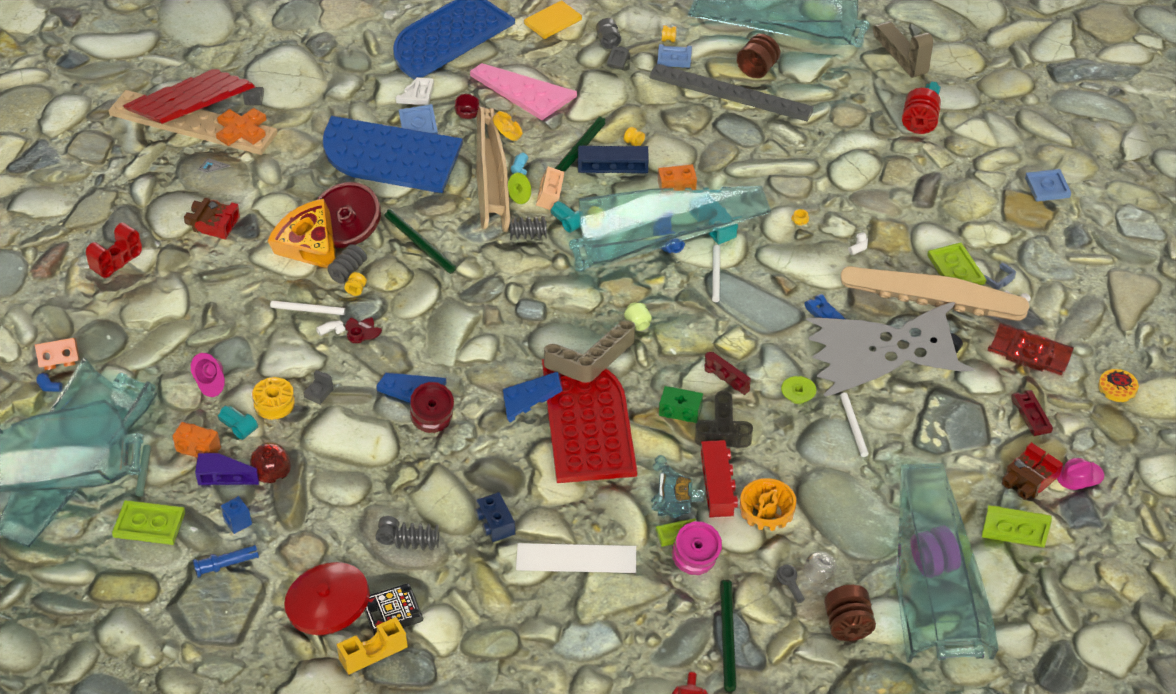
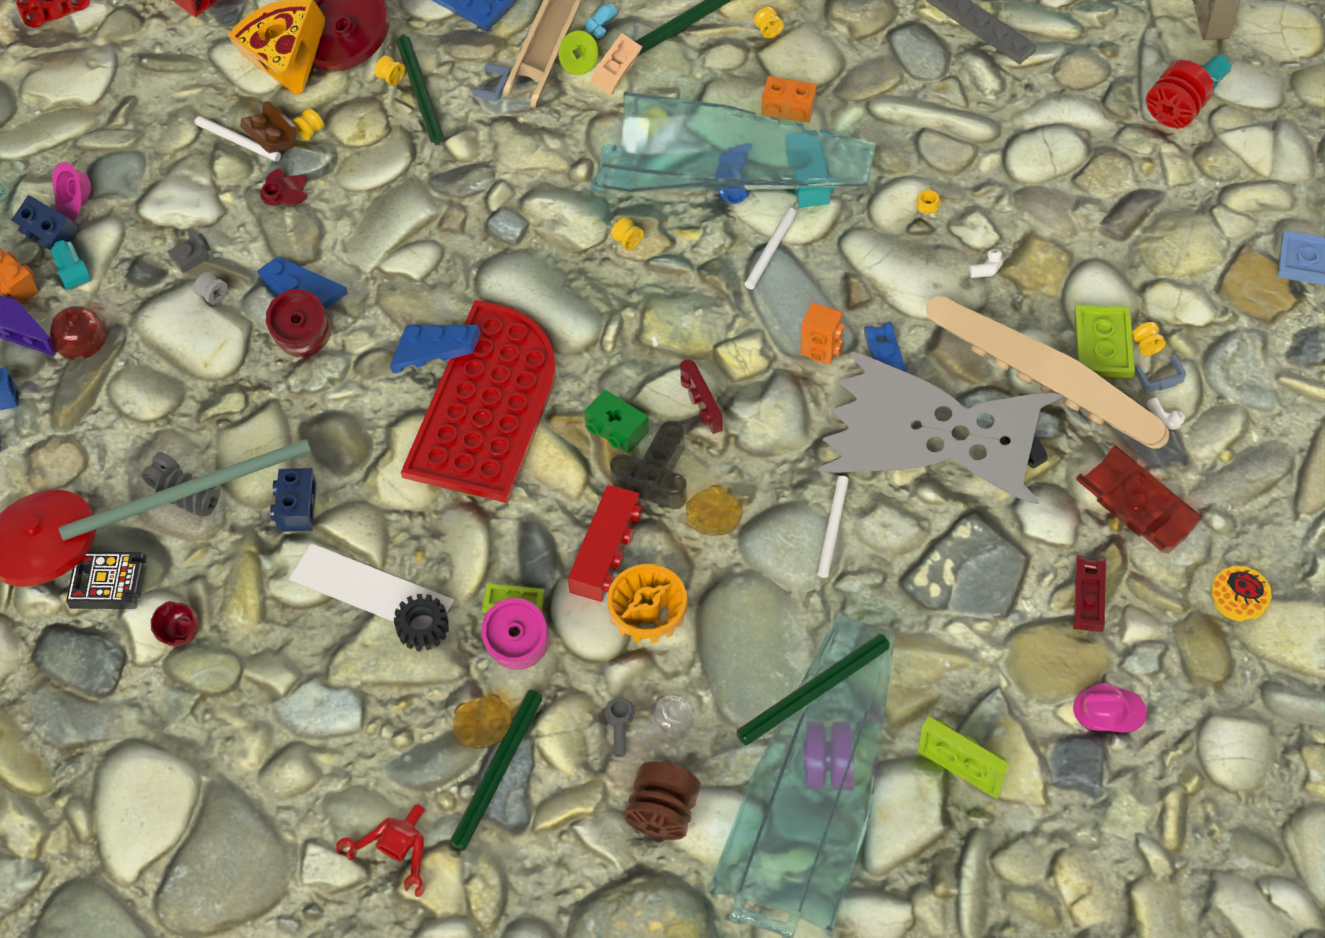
camera: 25 degrees right, 10 degrees up
yellow wheel [252,377,295,420] -> none
white arm [316,321,345,336] -> none
dark grey piece [328,245,367,283] -> none
yellow arch [336,617,408,675] -> none
dark grey piece [510,216,547,240] -> none
dark tan beam [544,320,635,382] -> none
teal piece [551,201,586,233] -> none
dark blue brick [578,146,649,173] -> none
yellowish green head [624,302,652,331] -> none
clear light blue torso [651,455,704,518] -> none
lime piece [781,376,817,404] -> none
hips [1002,442,1063,500] -> none
none -> dark blue brick [11,195,79,251]
none -> sand green piece [58,439,311,541]
none -> dark red hair [151,601,199,647]
none -> light grey wheel [194,272,228,305]
none -> reddish brown bracket [240,101,297,154]
none -> yellow wheel [374,55,405,86]
none -> black tyre [394,594,449,651]
none -> clear yellow dish [453,694,511,749]
none -> sand blue piece [472,63,510,101]
none -> yellow wheel [611,217,644,251]
none -> clear yellow dish [685,485,743,536]
none -> dark green axle [736,634,890,746]
none -> orange brick [800,302,845,365]
none -> yellow wheel [1132,322,1166,356]

